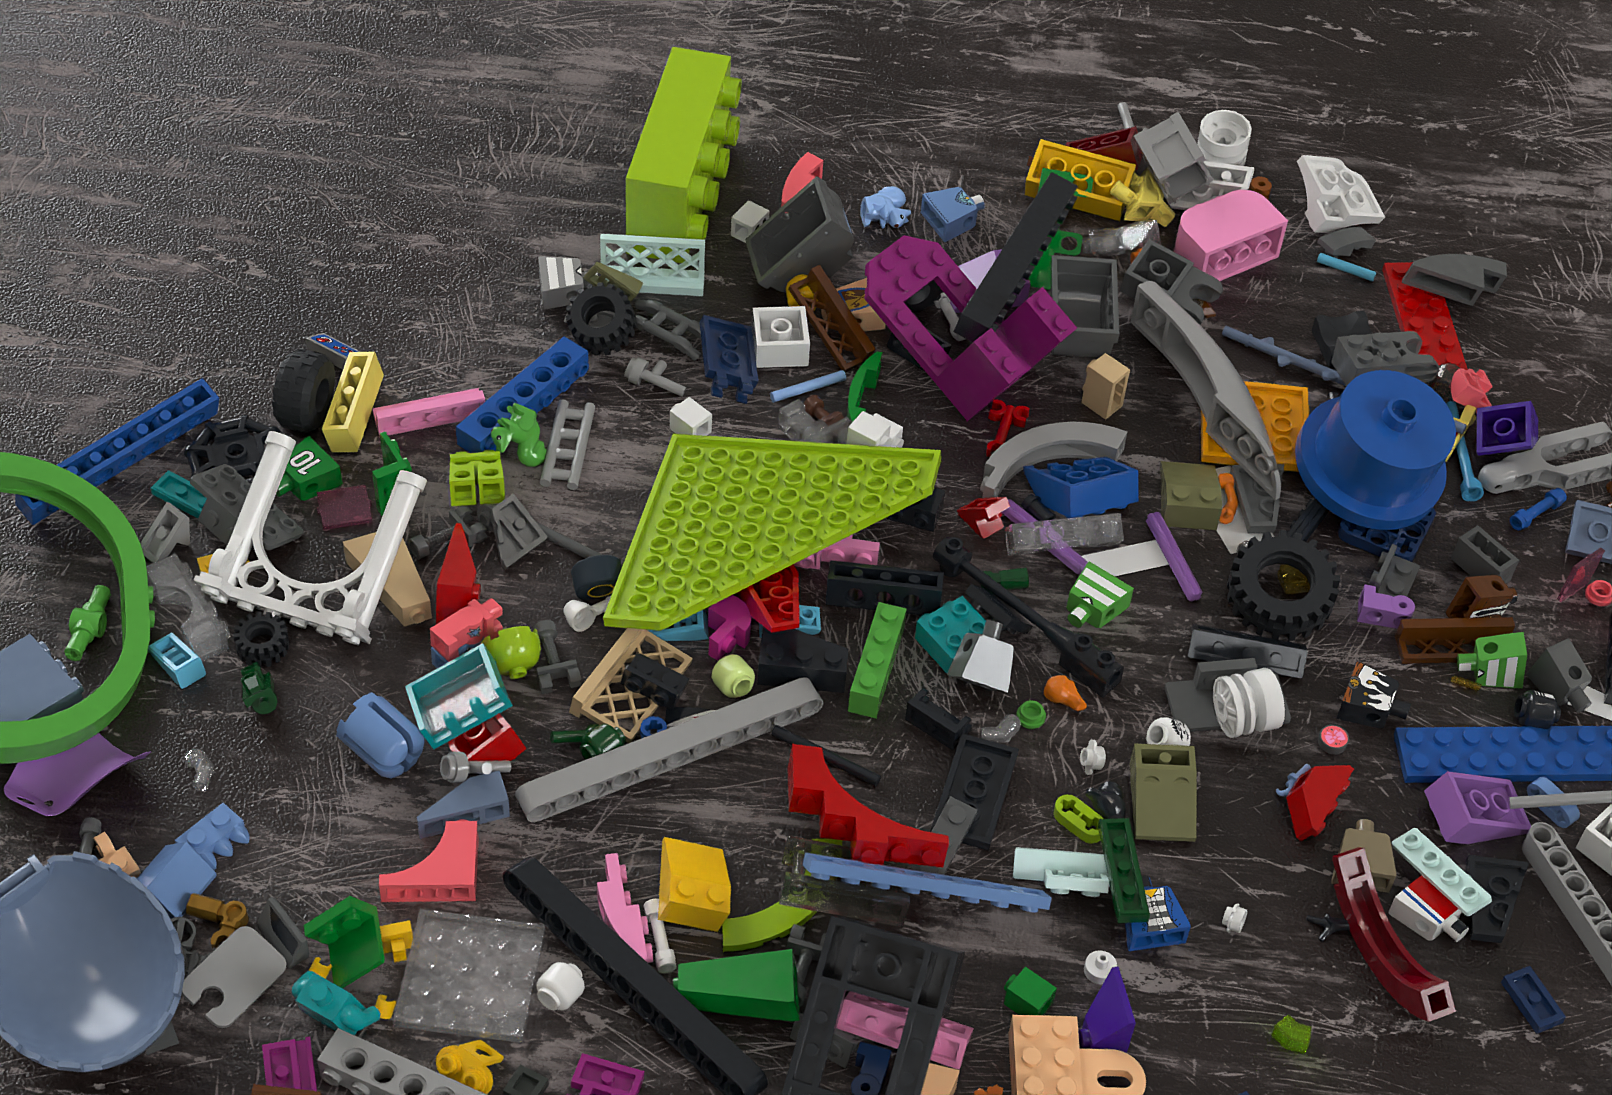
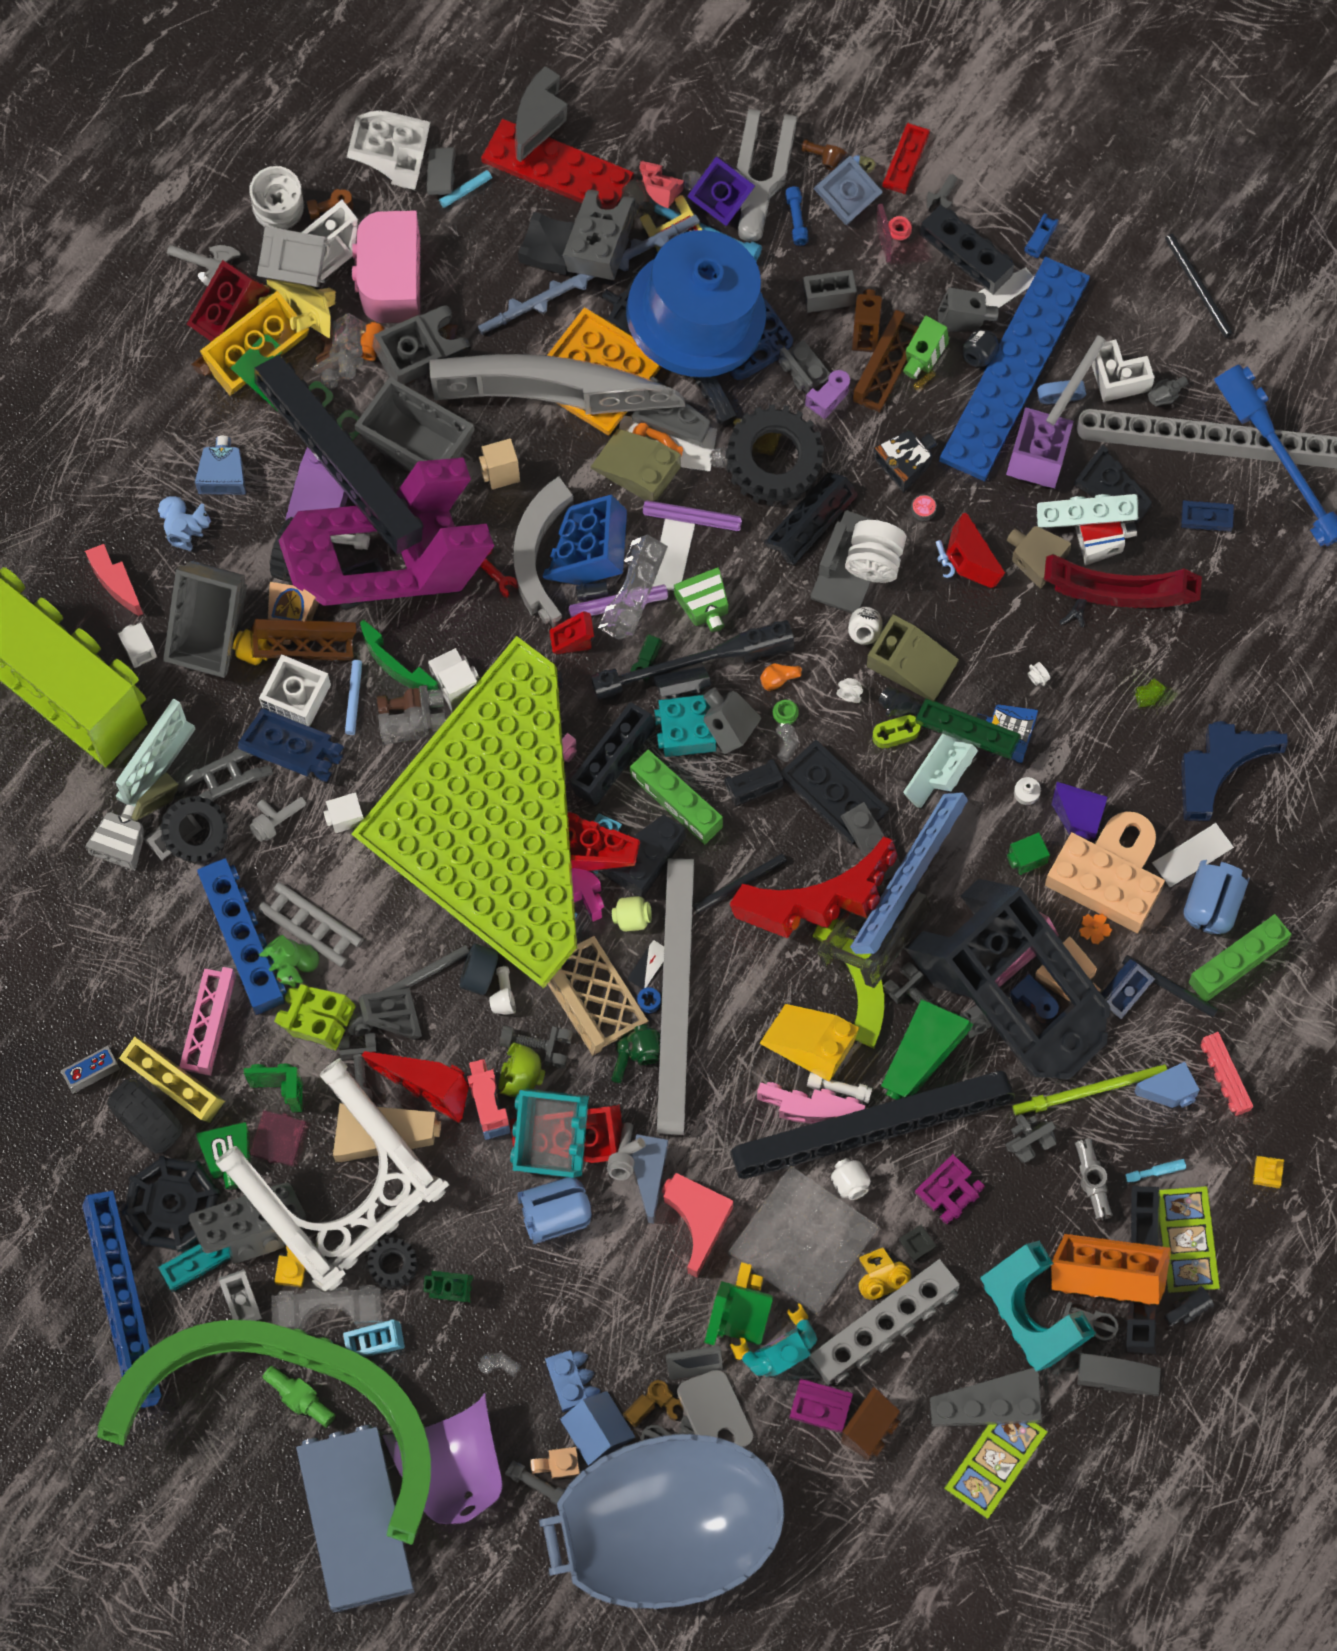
camera: 55 degrees left, 20 degrees up
black bracket [620,652,690,710] -> none

